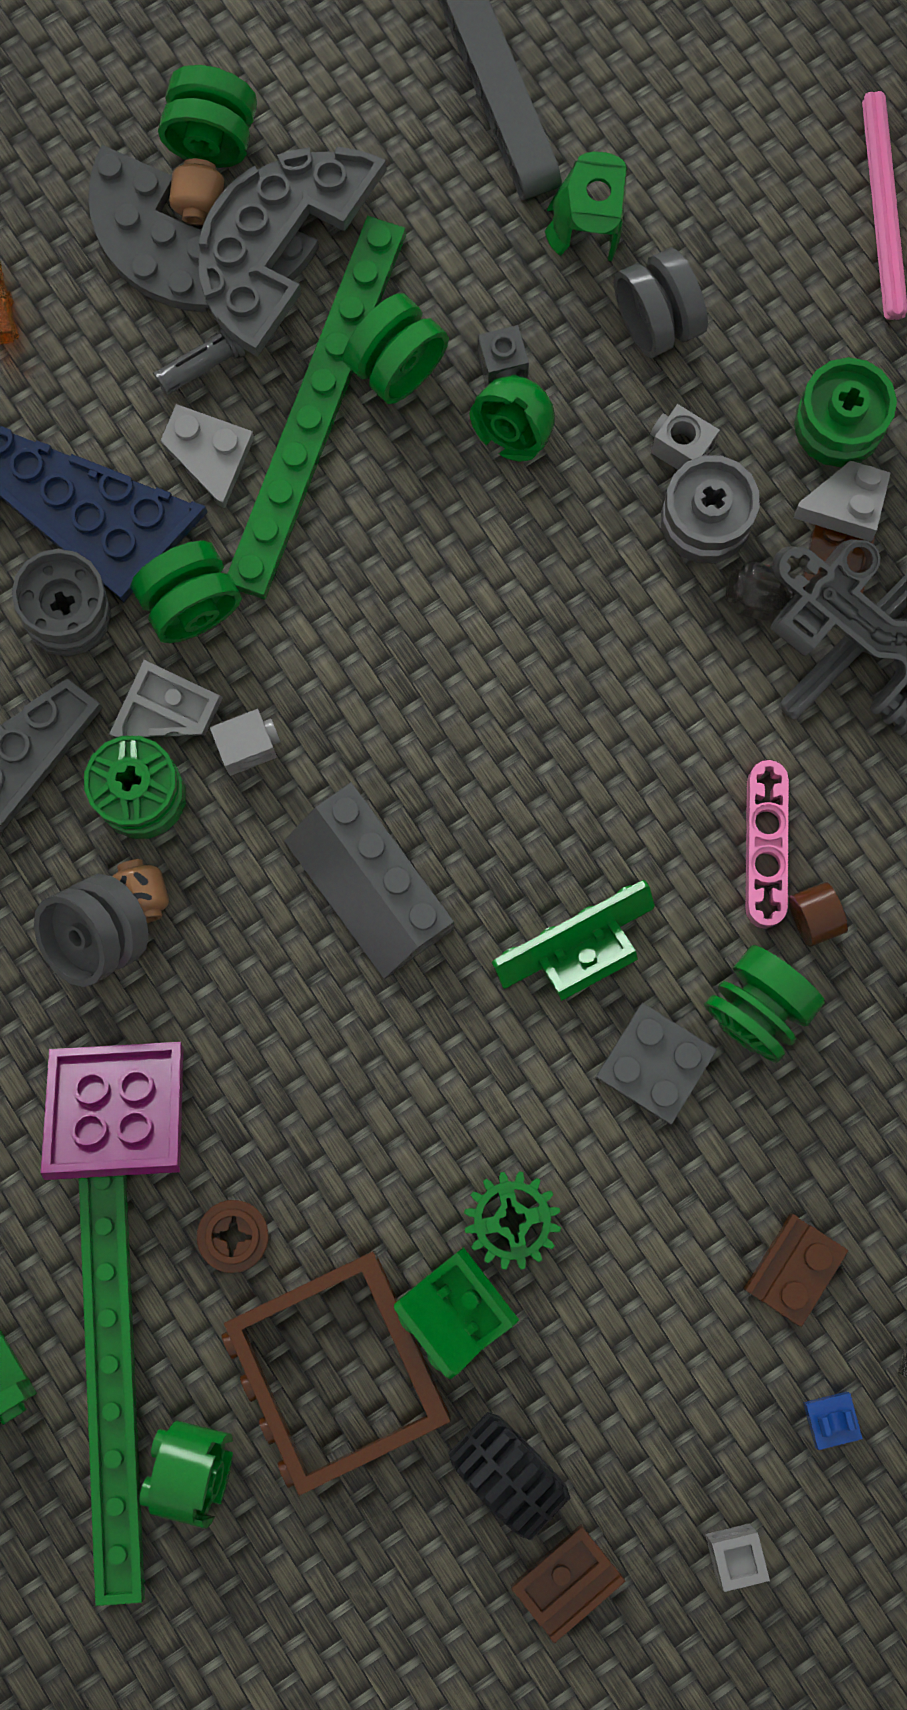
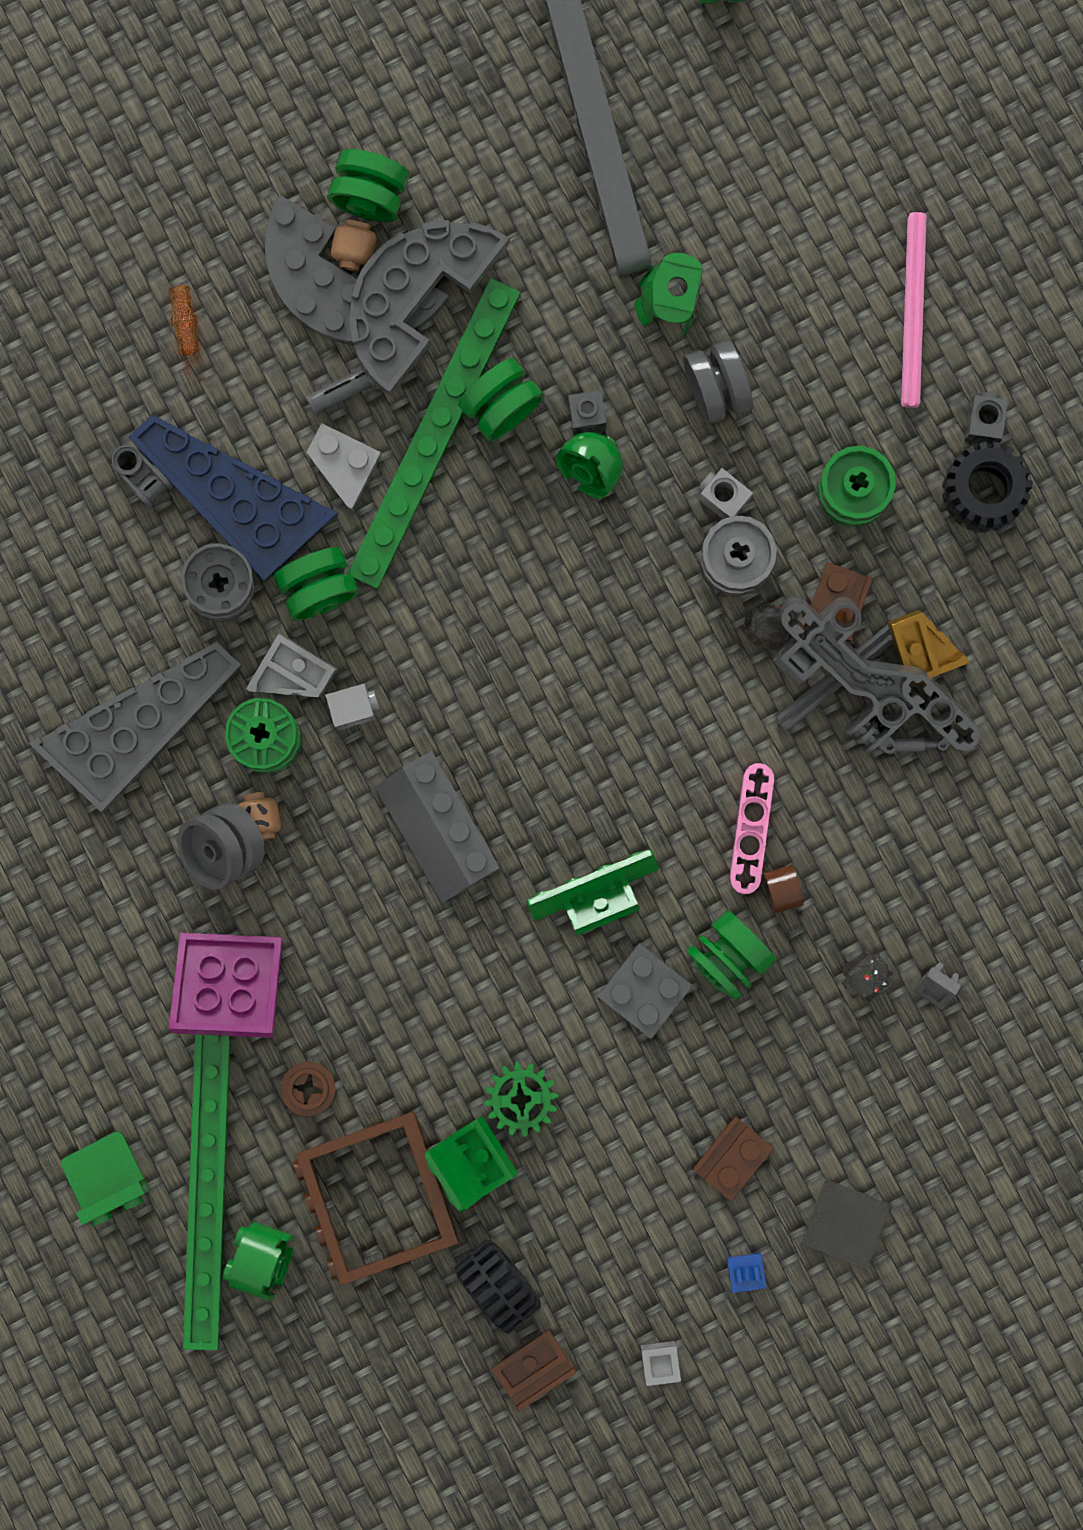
camera: 10 degrees right, 5 degrees up
light grey wing [794,461,891,542] -> none

